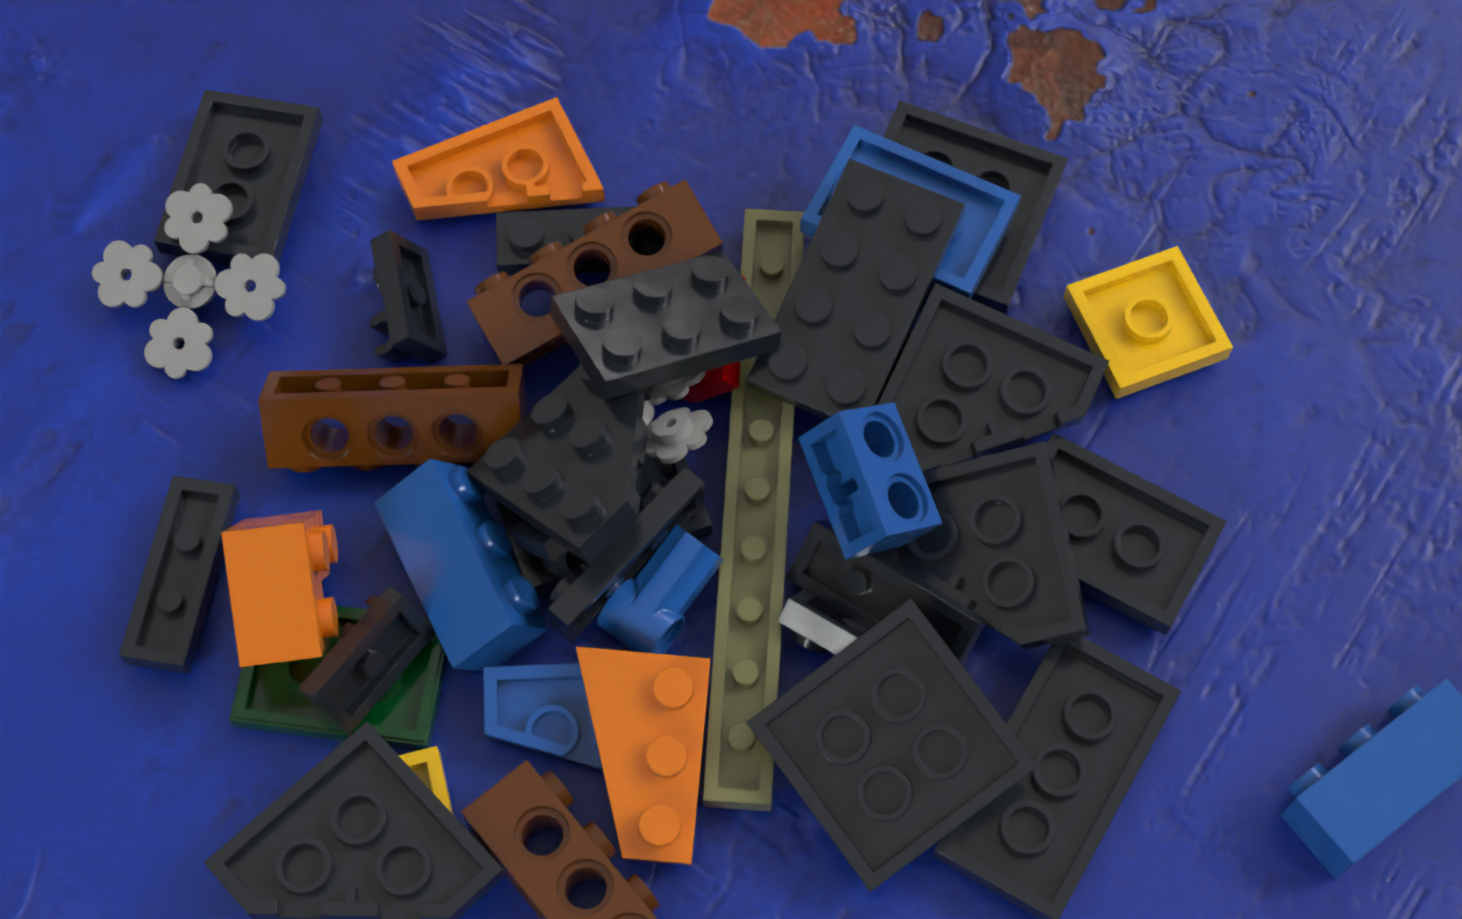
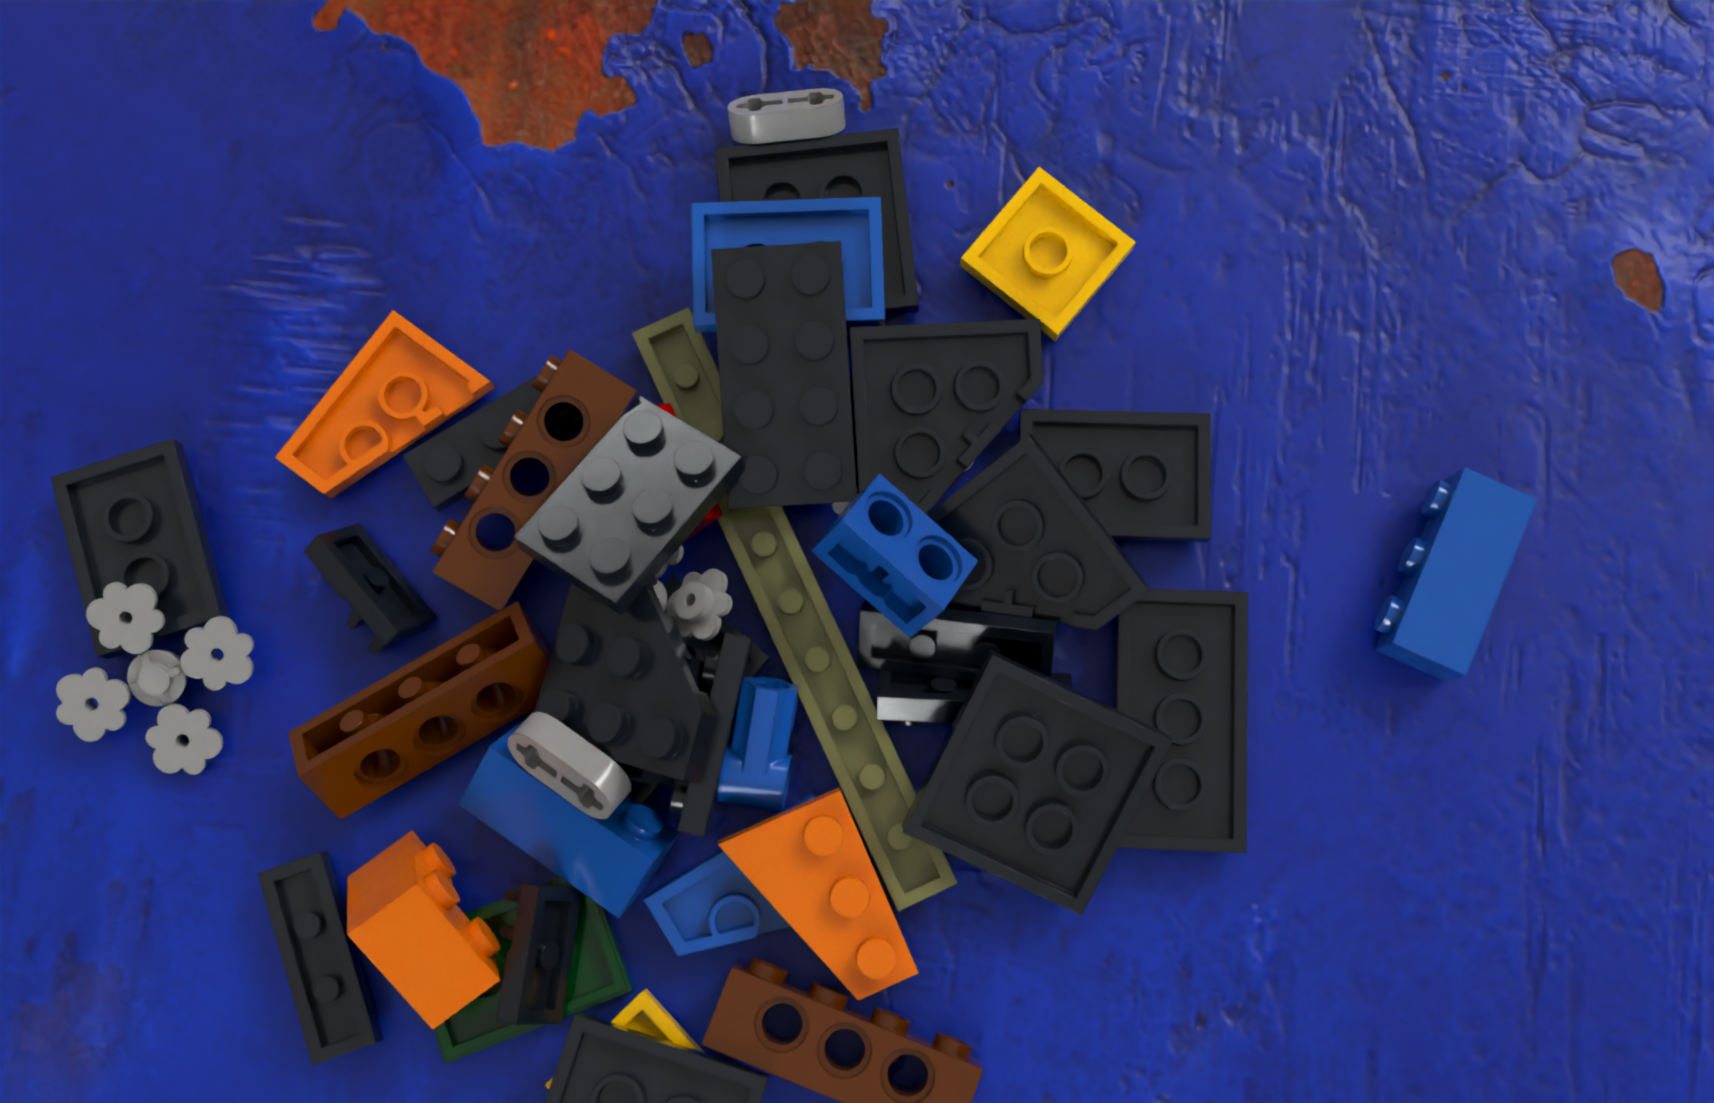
camera: 25 degrees left, 15 degrees up
none -> light grey beam [507,712,631,819]
none -> light grey beam [727,88,846,144]

